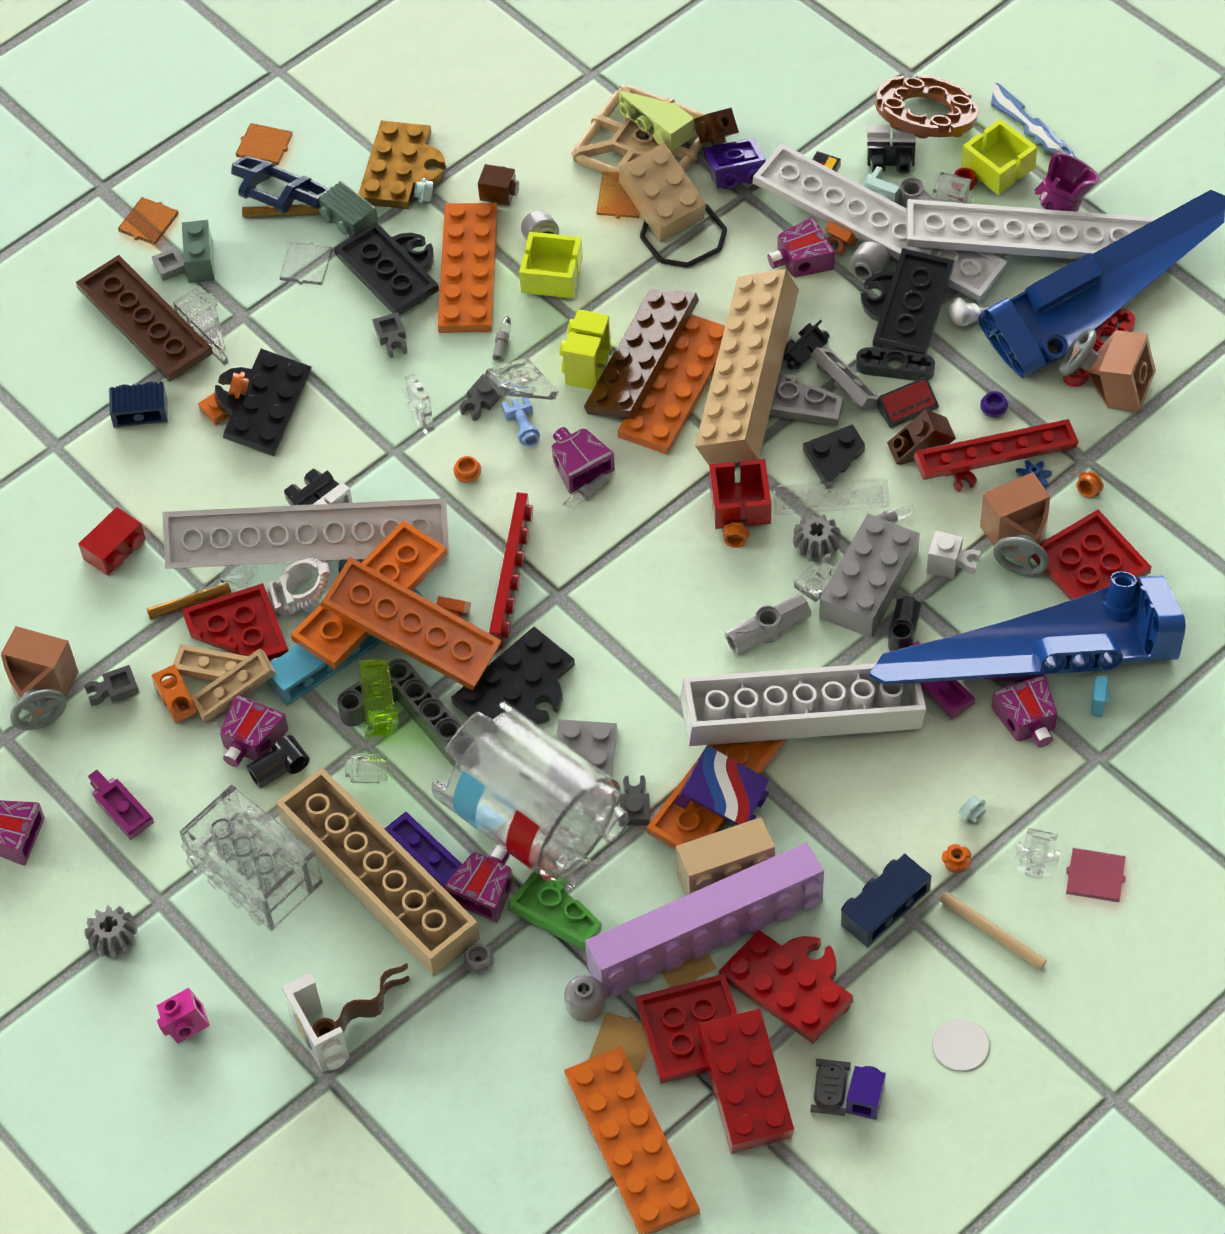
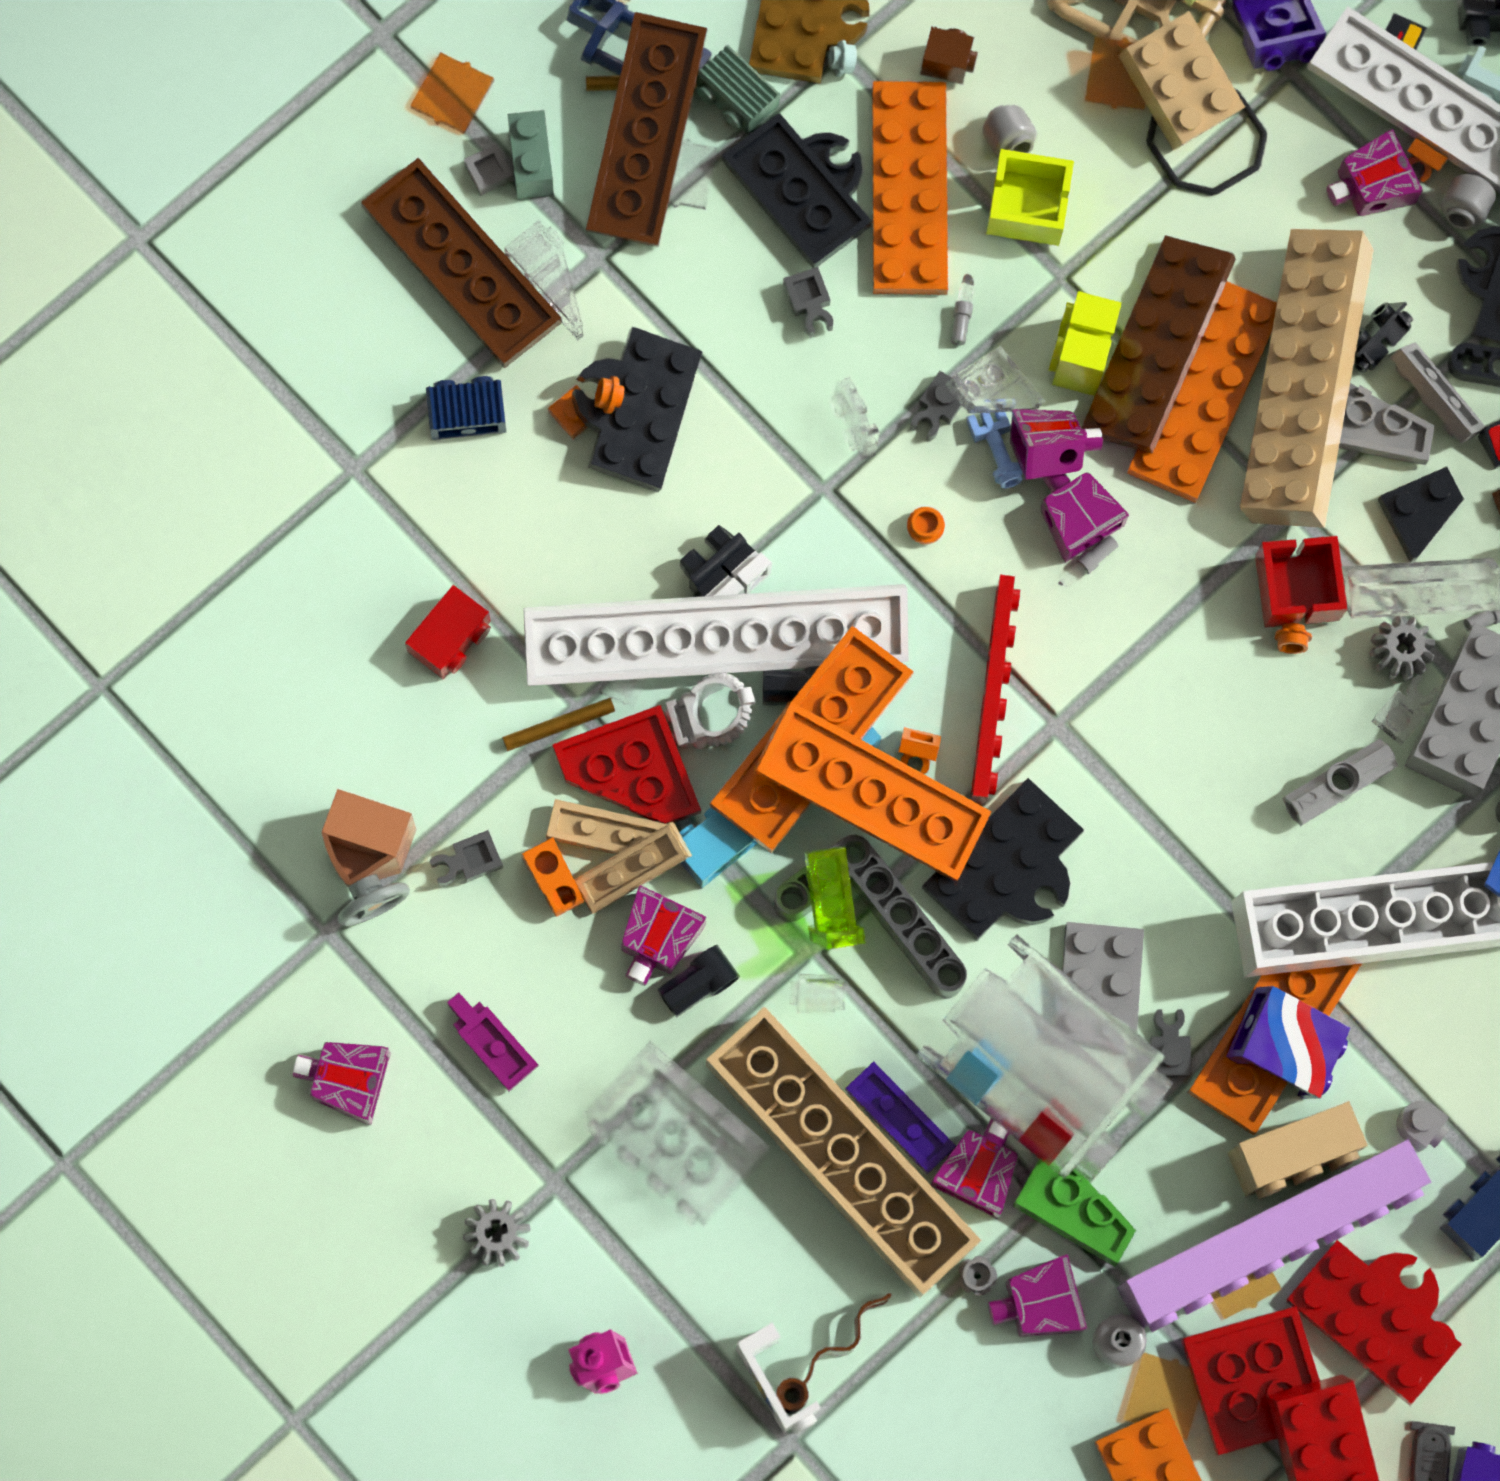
camera: 10 degrees left, 20 degrees up
none -> reddish brown plate [586,12,708,247]
none -> magenta torso [988,1254,1087,1337]
none -> magenta torso [1009,409,1103,479]
none -> light grey plate [1396,1101,1449,1151]

